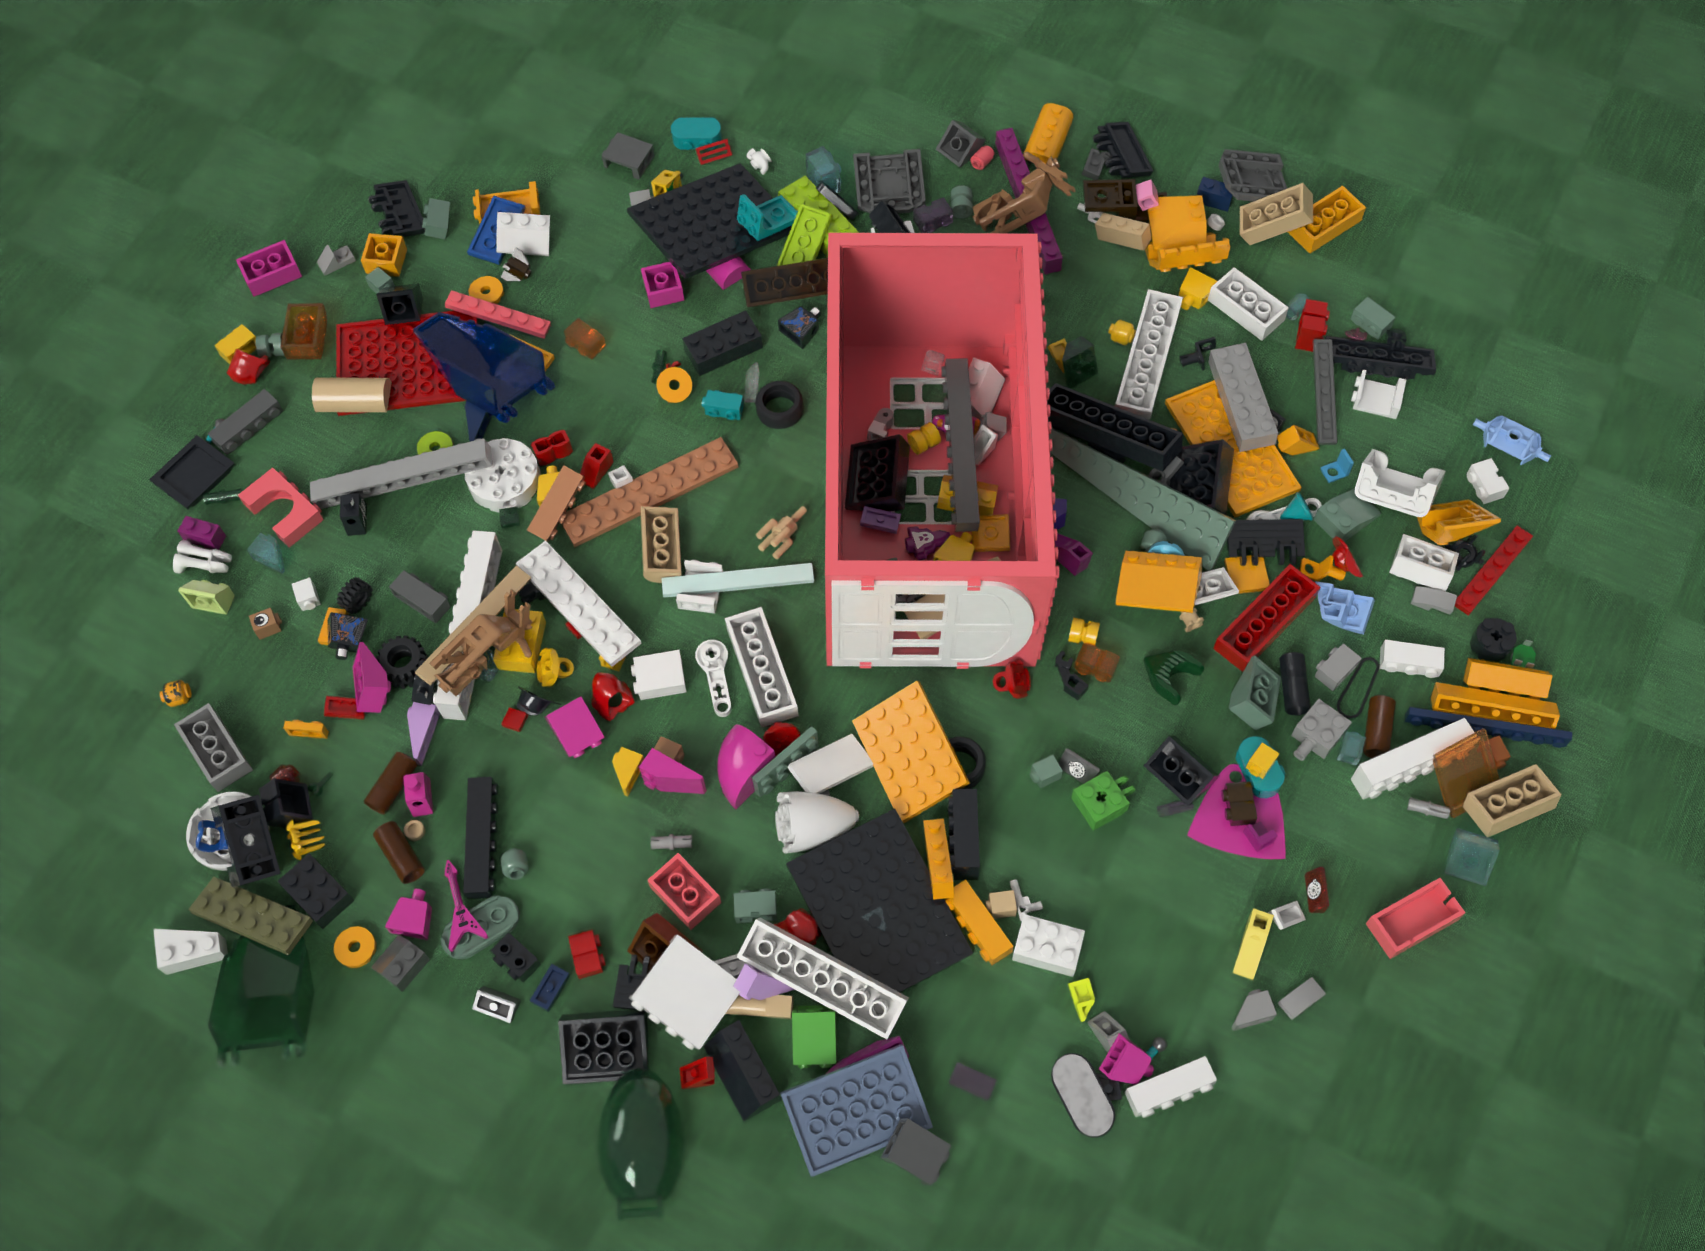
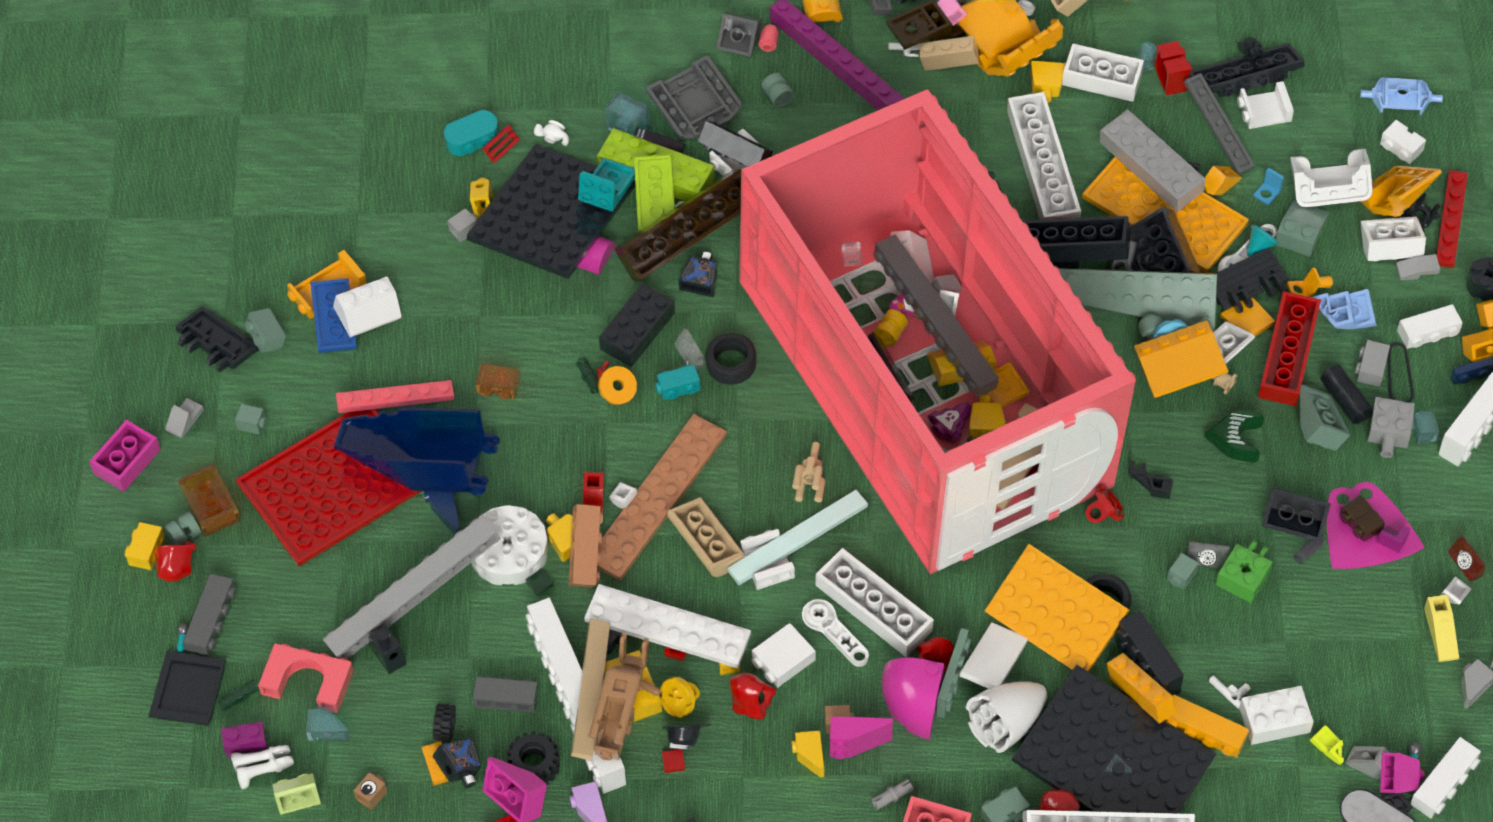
camera: 30 degrees left, 5 degrees down
white brick [292,578,321,611] -> none
tan brick [312,377,392,412] -> none
light orange brick [361,233,407,277] -> none
black slope [377,283,423,325] -> none
black torso [411,659,438,705] -> none
lime tile [417,431,454,455] -> none
light orange tile [468,276,504,304] -> none
dark brown brick [500,247,532,281] -> none
red brick [531,430,573,466] -> none
dark pink slope [545,696,604,758] -> none
dark grey panel [602,132,655,180] -> none
dark pink brick [641,262,684,308] -> none
clear purple brick [913,197,953,233] -> none
medium nougat piece [973,152,1076,234] -> none
tan brick [985,890,1017,919] -> none
yellow wheel [1068,617,1100,647] -> none
clear orange brick [1074,643,1120,682] -> none
yellow head [1108,320,1136,346] -> none
black bracket [1179,337,1216,371] -> none
teal brick [1235,736,1285,798] -> none
yellow brick [1246,742,1280,779] -> none
red hat [1332,536,1363,578] -> none
clear pink plant [1345,328,1367,340] -> none
sand green brick [1350,297,1396,340] -> none
reddish brown piece [1363,695,1396,758] -> none

